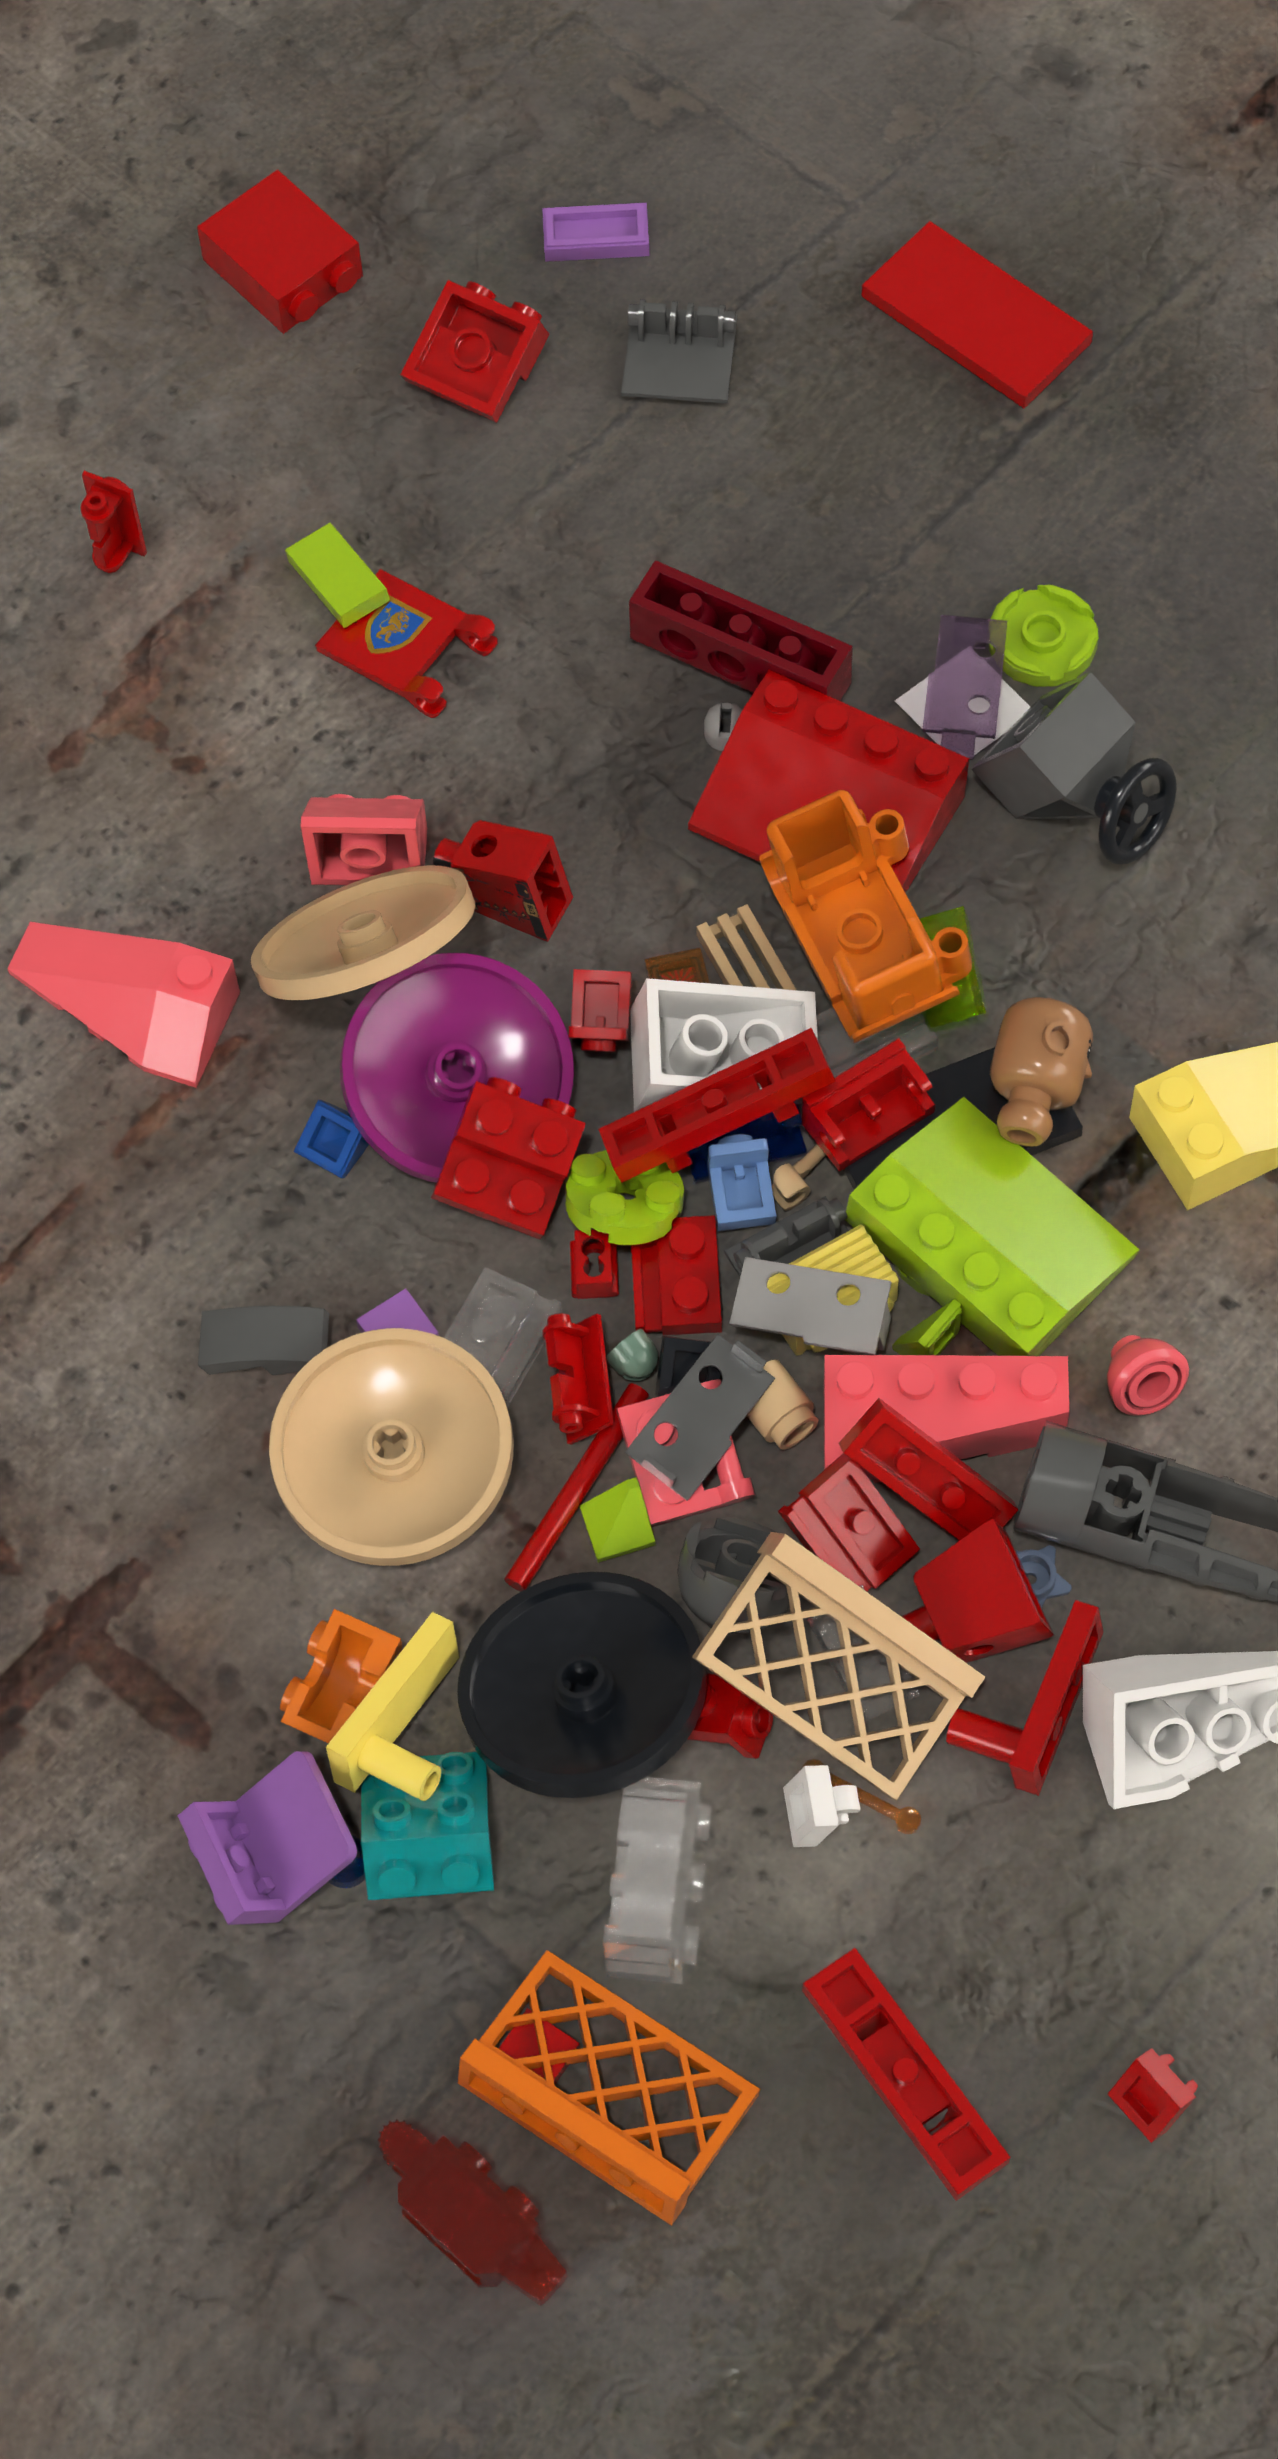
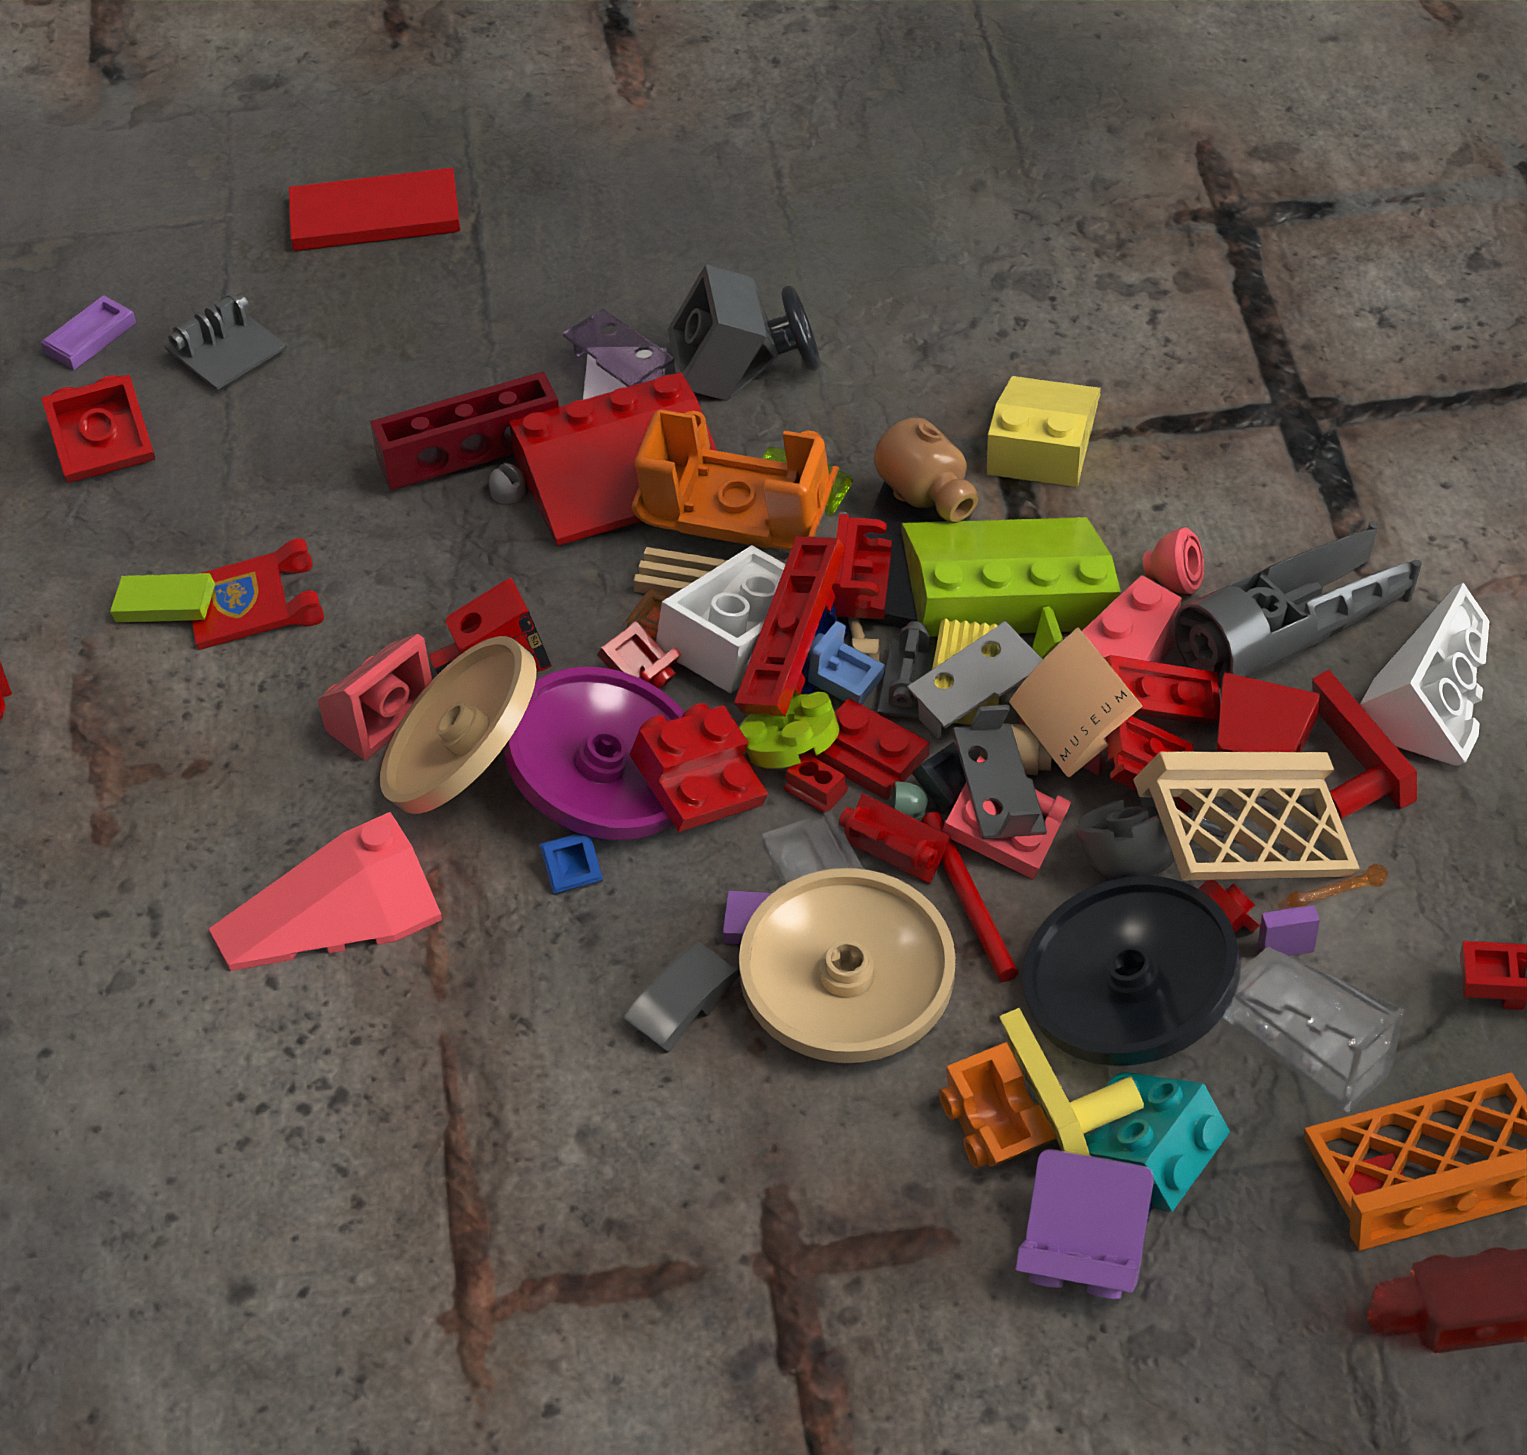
camera: 50 degrees left, 15 degrees down
lime slope [580,1477,656,1563] -> none
white tile [783,1765,860,1847] -> none
lime tile [988,585,1099,687] -> none
none -> light nougat slope [1009,627,1143,777]
none -> medium lavender tile [1257,905,1320,960]

